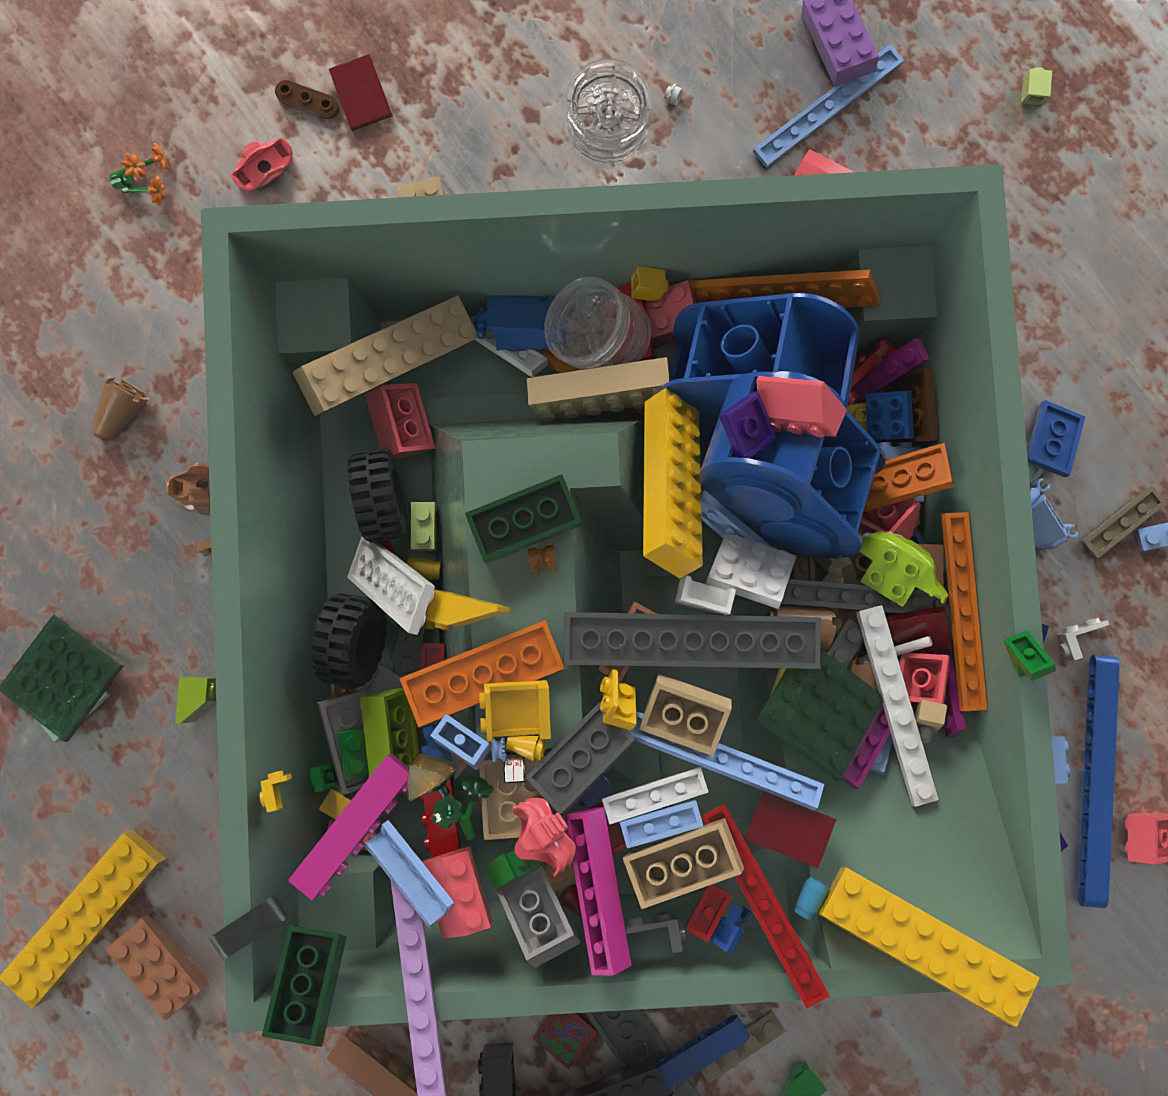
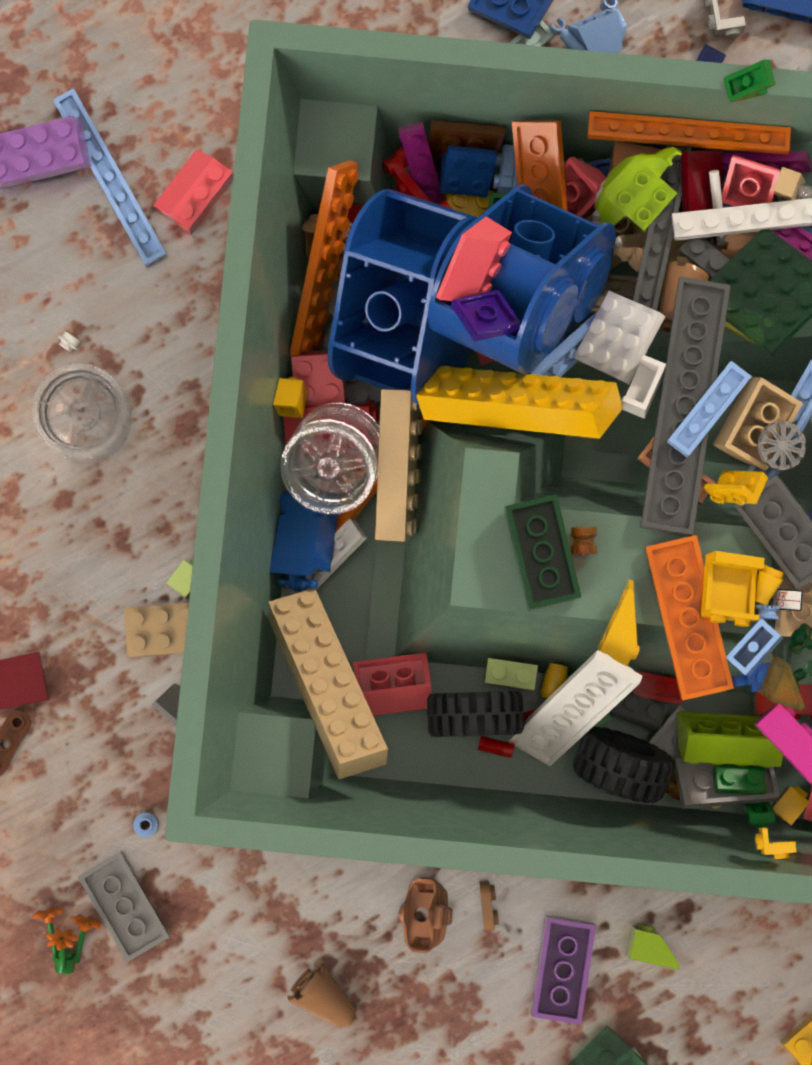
camera: 80 degrees left, 0 degrees up
coral piece [231,137,293,191] -> none
none -> light grey plate [78,852,170,962]
none -> red piece [477,736,515,758]
none -> medium lavender brick [530,916,596,1025]
none -> light blue plate [667,361,752,458]
none -> light grey wheel [758,421,806,470]

